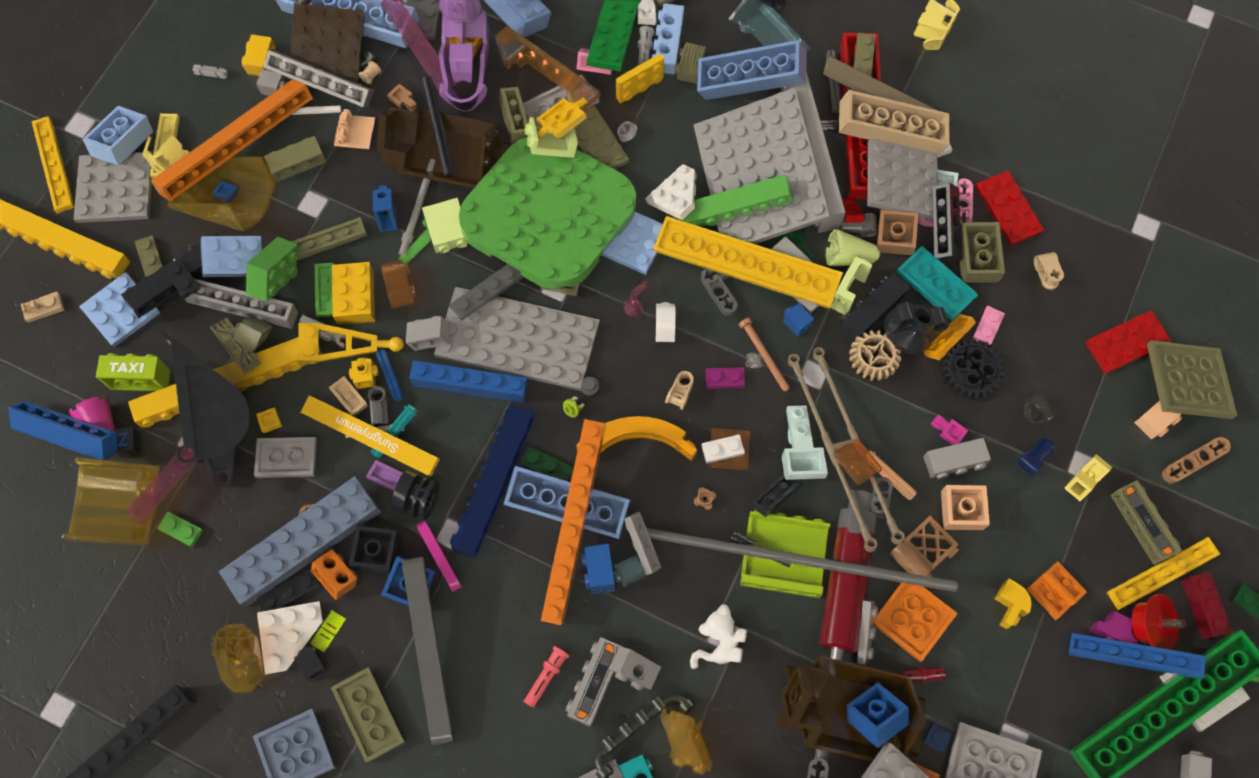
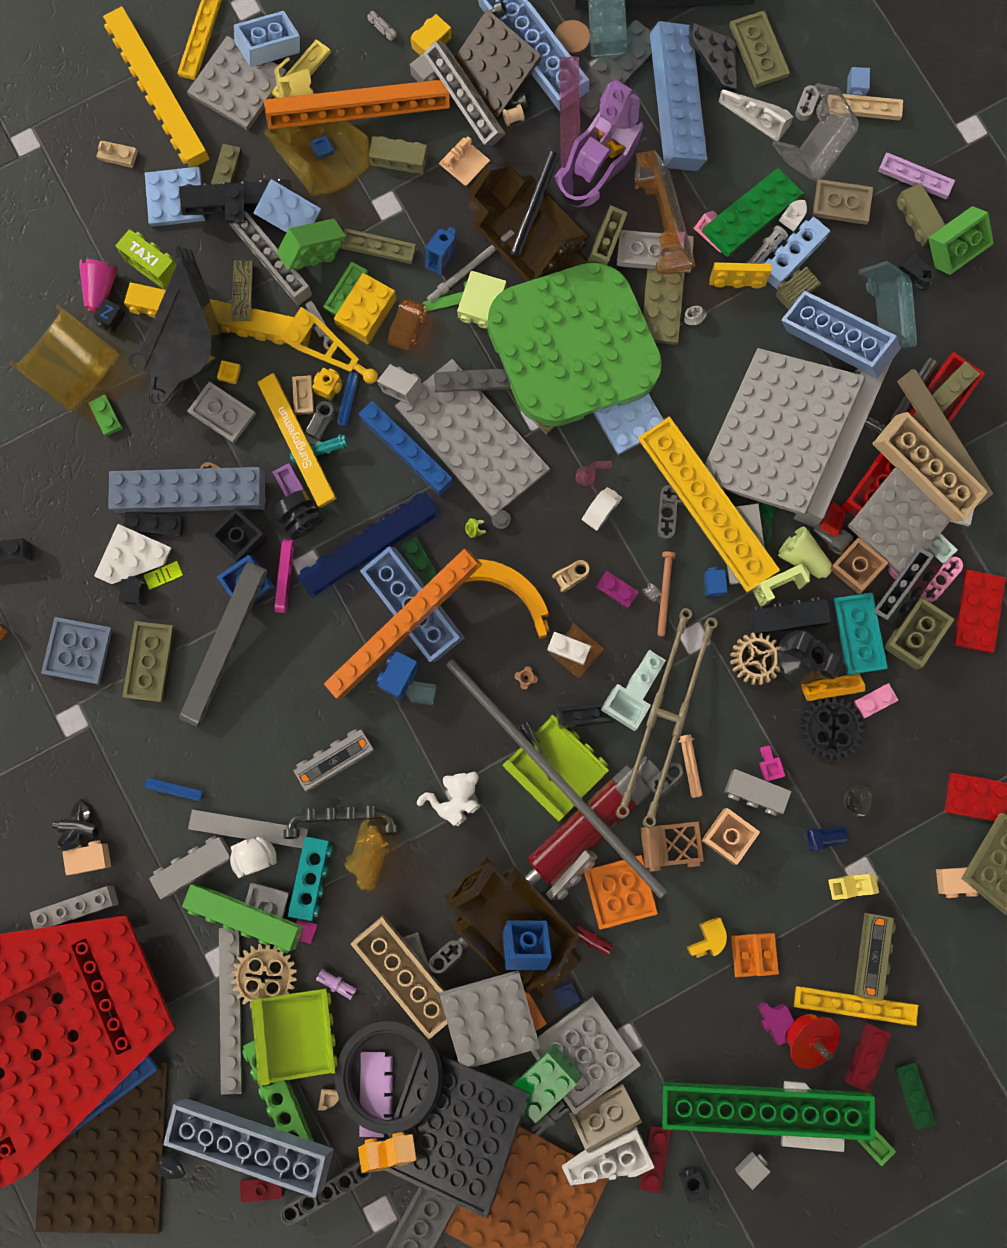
camera: 40 degrees right, 10 degrees up
blue brick [9,400,118,461] -> none
clear pink tile [125,448,199,524] -> none
clear yellow brick [212,624,265,693] -> none
olive brick [233,316,272,350] -> none
white bar [291,105,342,115] -> none
orange brick [311,549,357,600] -> none
medium nougat plate [387,84,417,111] -> none
coral pin [523,646,570,708] -> none
yellowish green panel [525,117,578,158] -> none
yellow plate [536,97,587,139] -> none
light grey brick [609,647,661,691] -> none
light grey plate [624,511,662,575] -> none
white plate [645,165,697,220] -> none
bright green brick [682,174,794,227] -> none
clear orange plate [834,438,882,485] -> none
tan piece [1034,252,1064,290] -> none
blue plate [1069,633,1206,679] -> none
medium nougat beam [1162,437,1231,484] -> none

